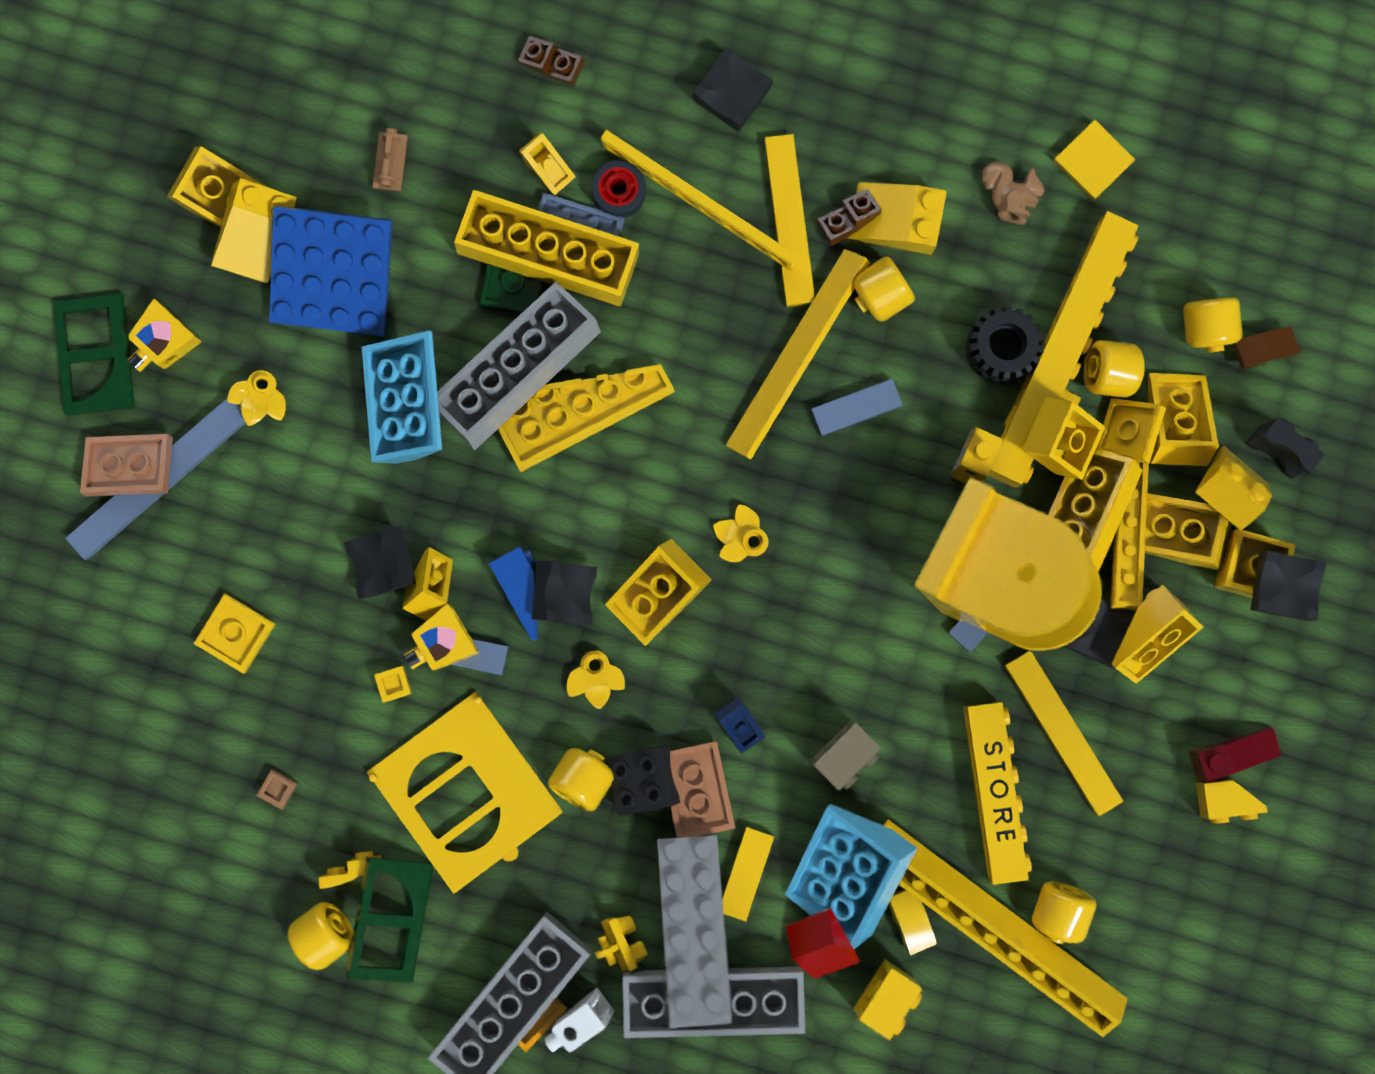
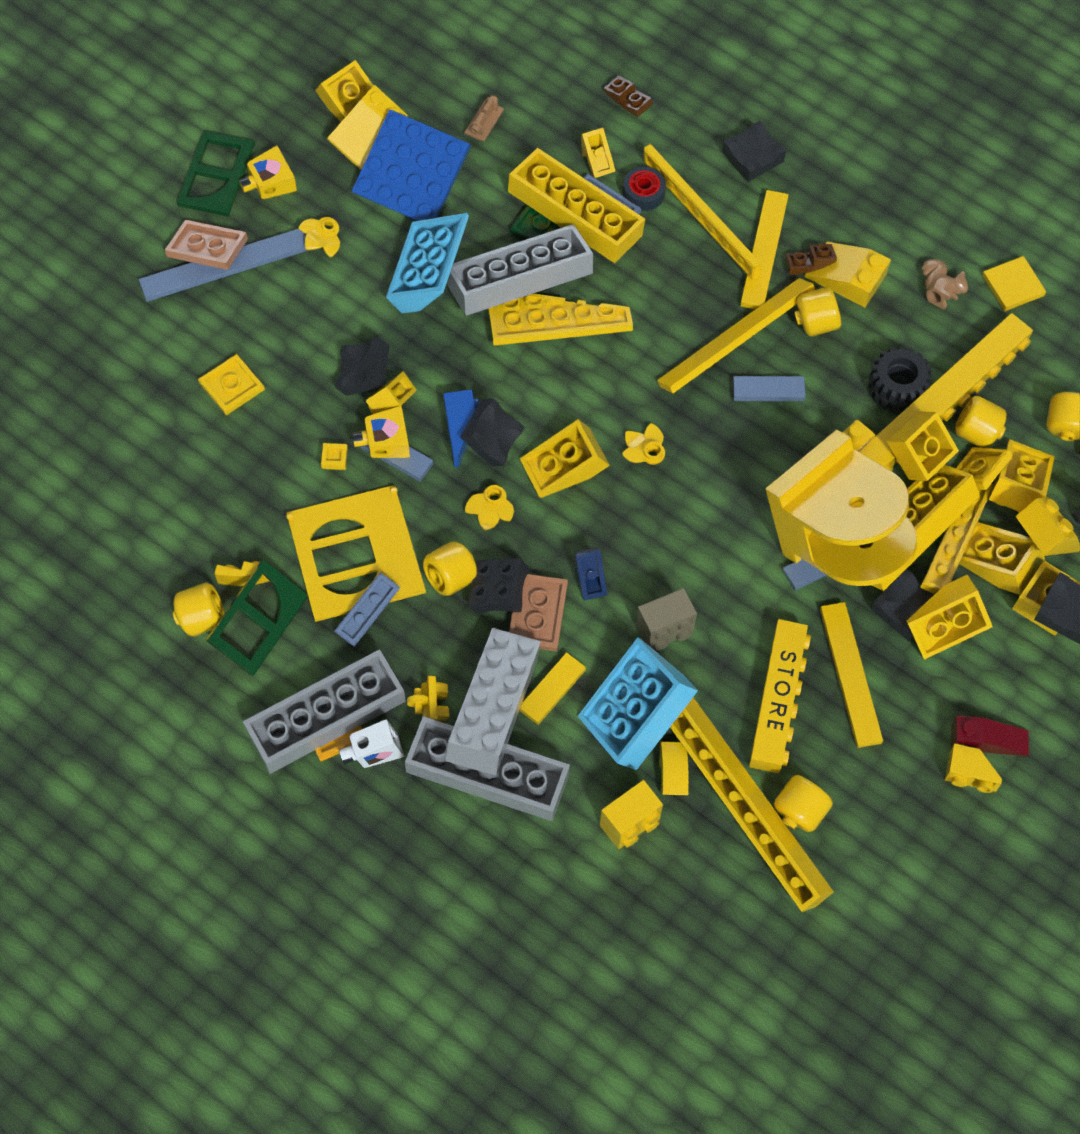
camera: 25 degrees right, 20 degrees down
medium nougat tile [256,769,298,810] -> none
red slope [786,908,860,979] -> none
none -> sand blue tile [334,572,400,647]

